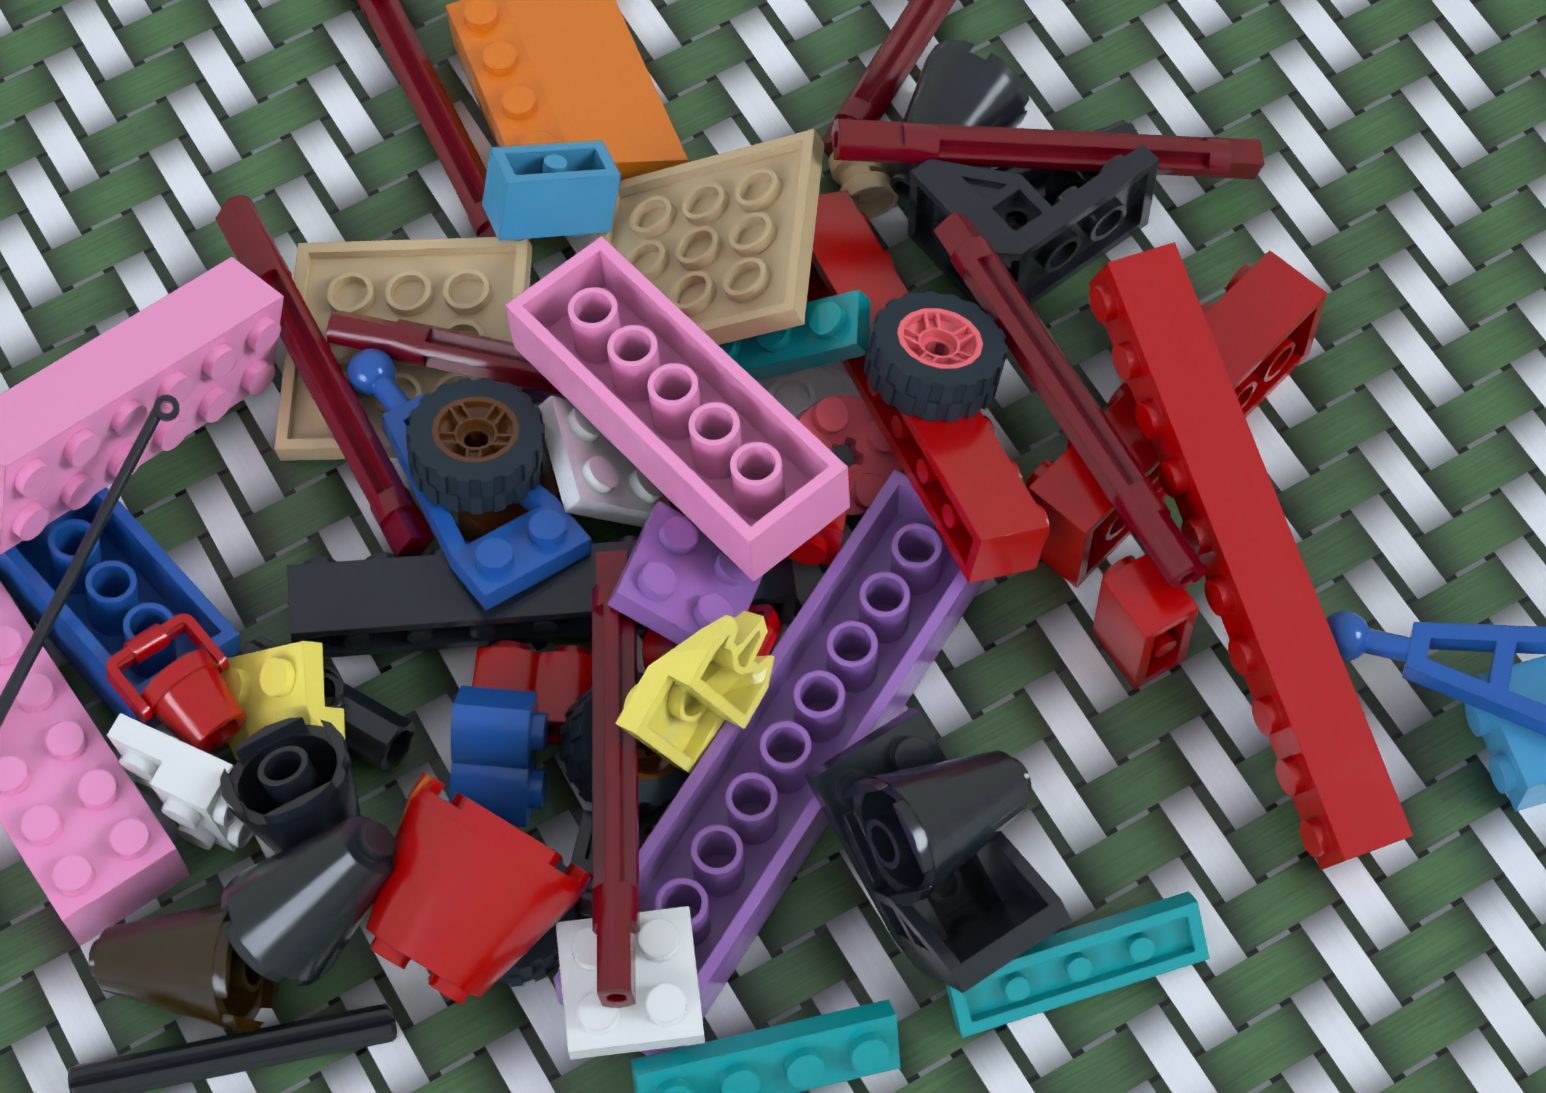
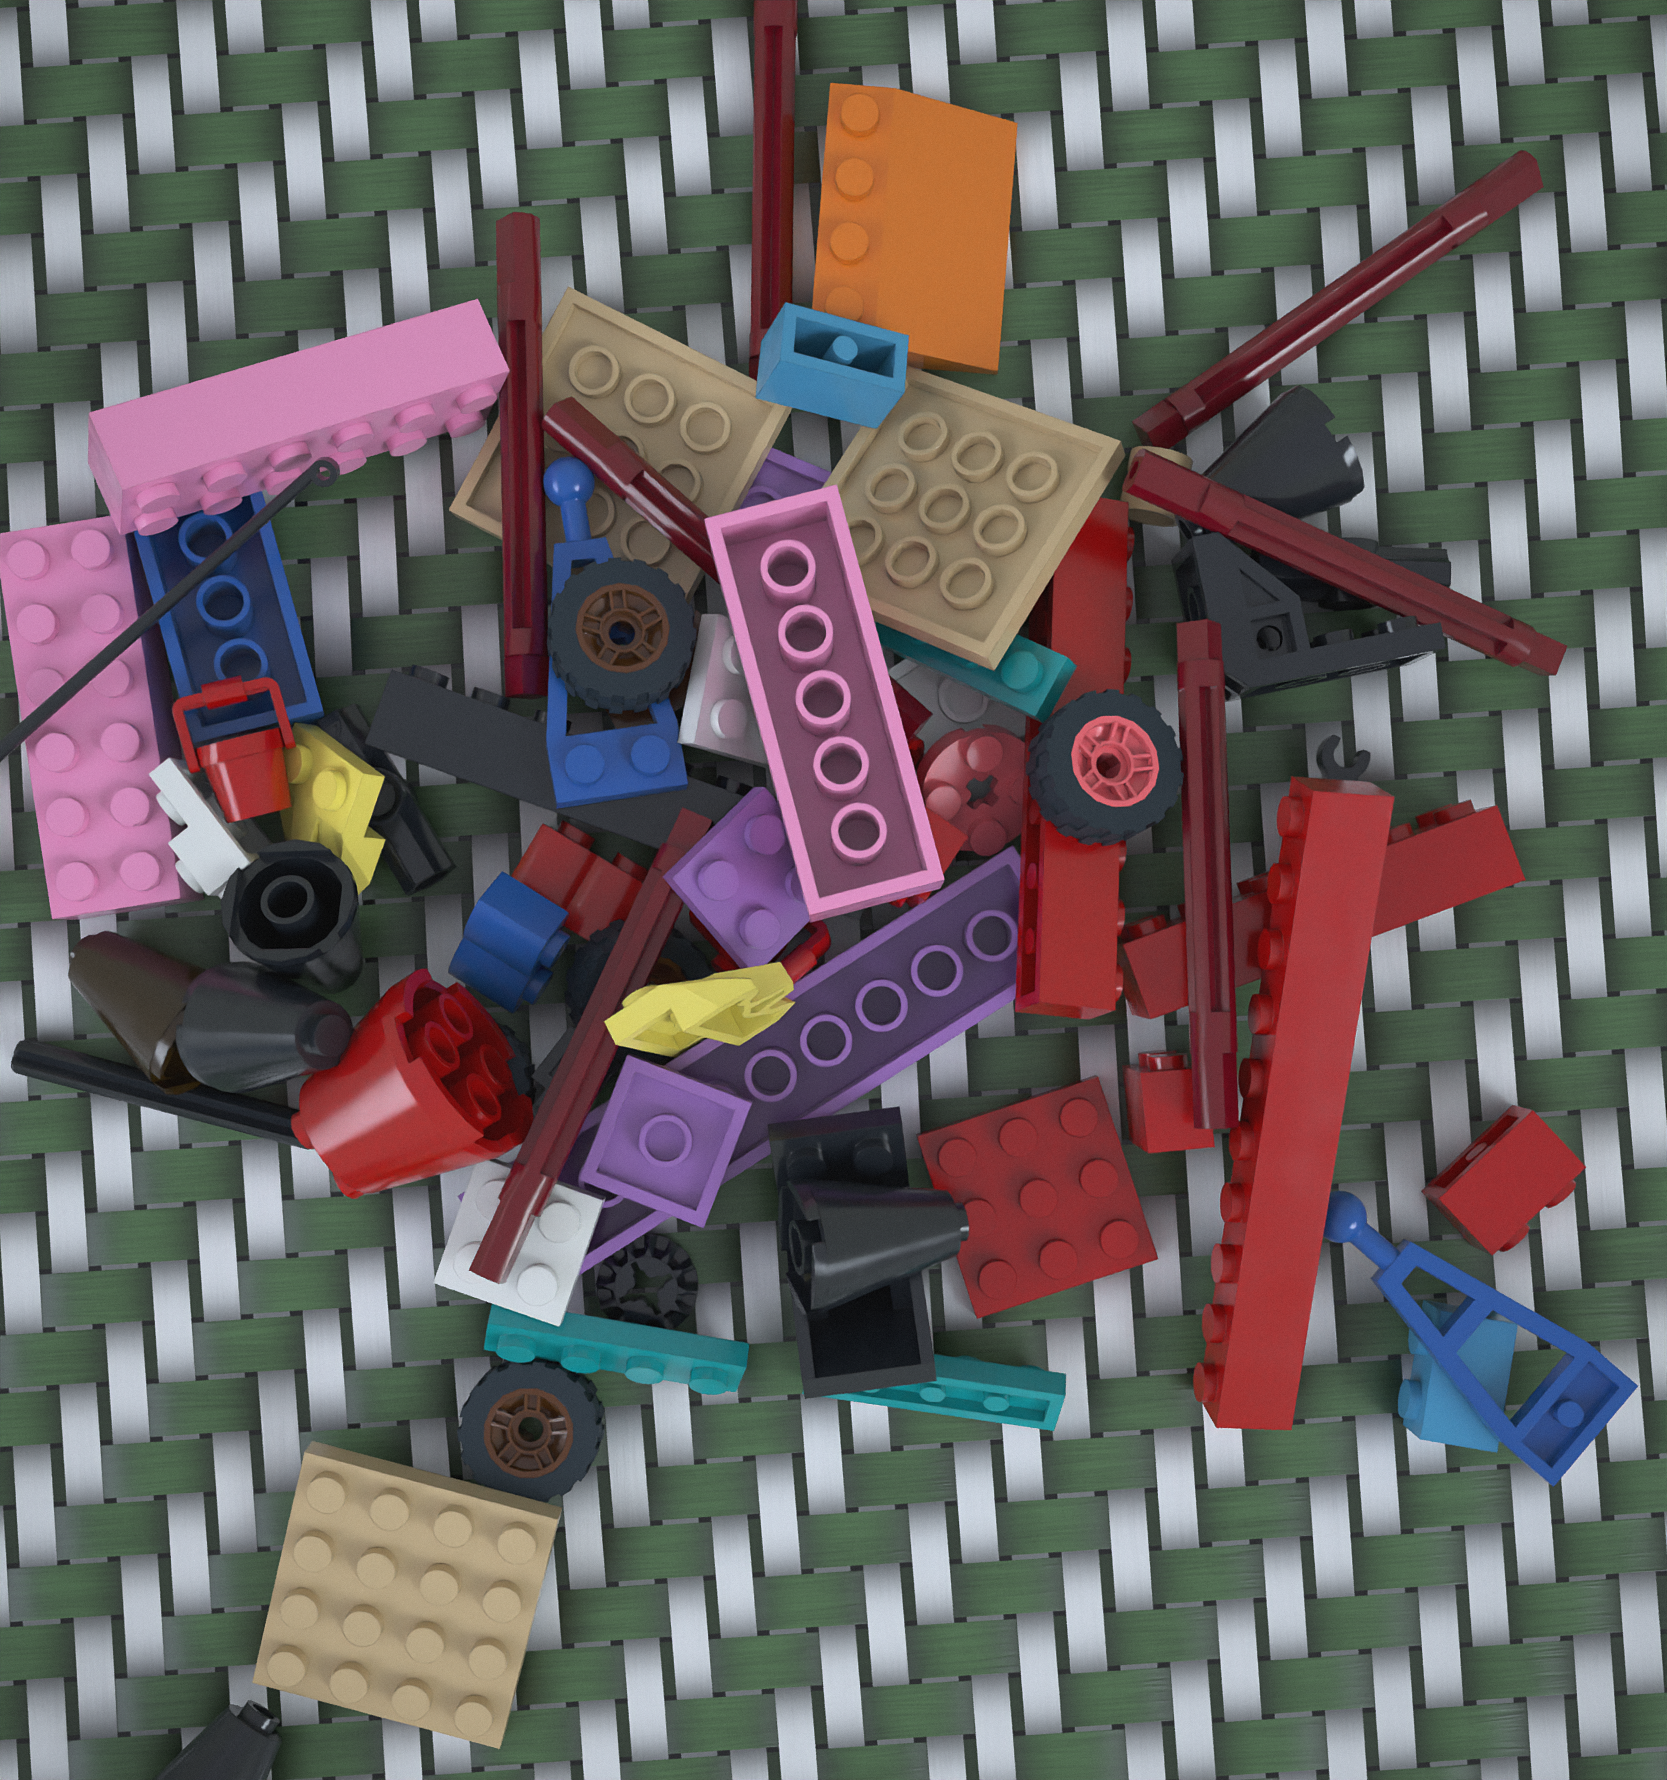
camera: 20 degrees right, 25 degrees up
none -> medium lavender plate [579,1053,753,1228]
none -> black gear [596,1234,698,1330]
none -> red plate [916,1075,1158,1319]
none -> red brick [1421,1105,1586,1256]

